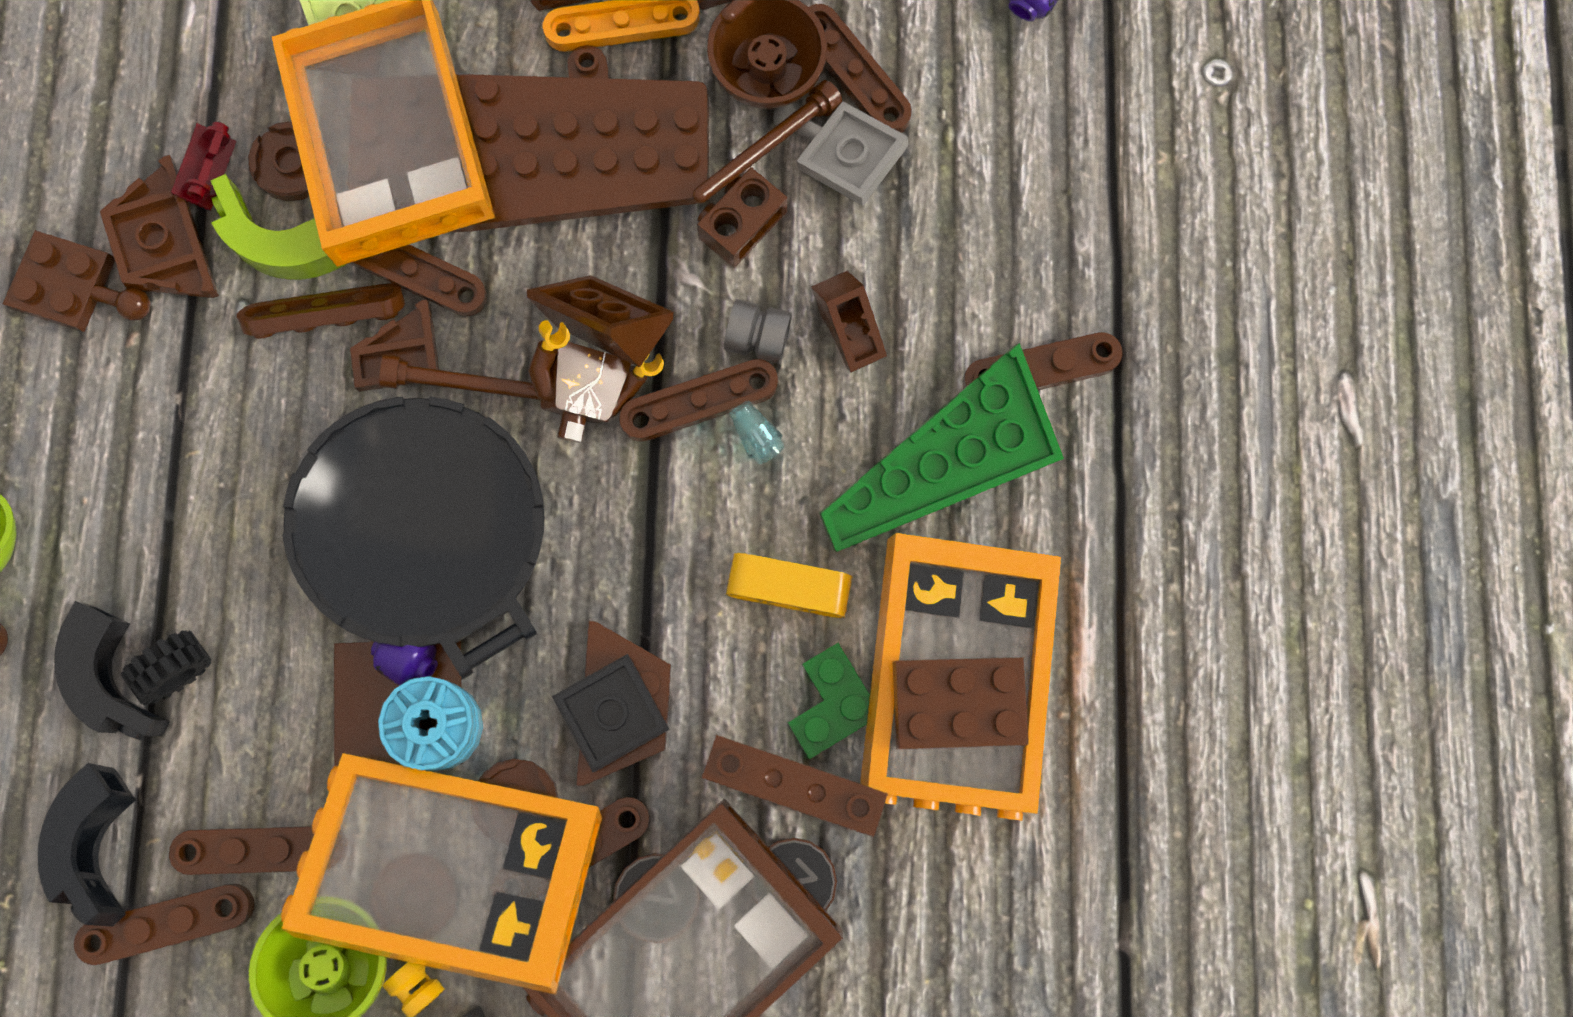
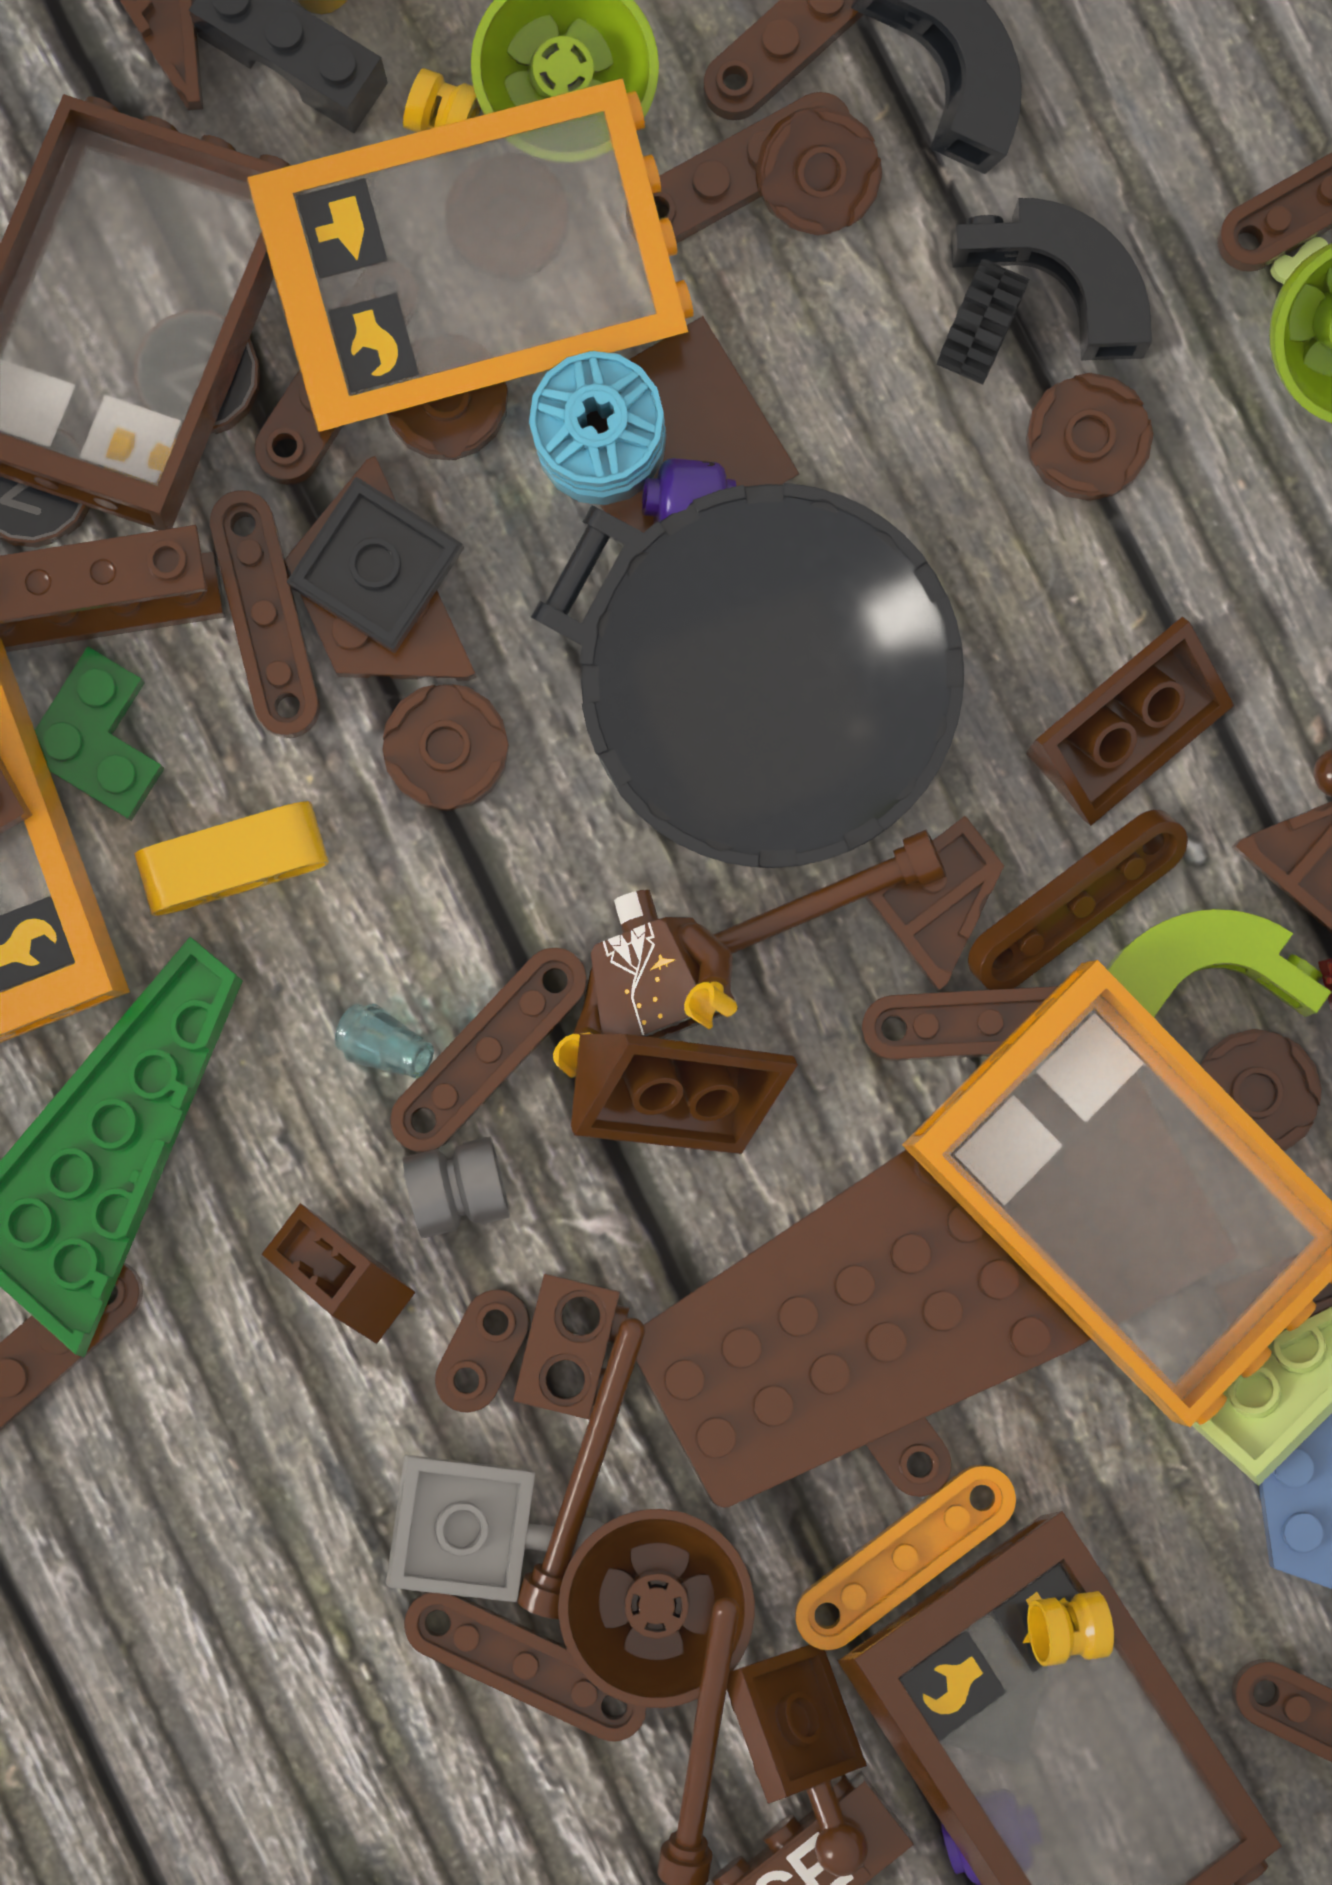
camera: 160 degrees right, 5 degrees up
none -> reddish brown plate [210,490,320,738]
none -> reddish brown tile [382,684,509,811]
none -> reddish brown plate [435,1290,529,1413]
none -> reddish brown tile [756,106,882,236]
none -> reddish brown tile [1026,373,1154,501]
none -> reddish brown slope [1026,617,1234,826]

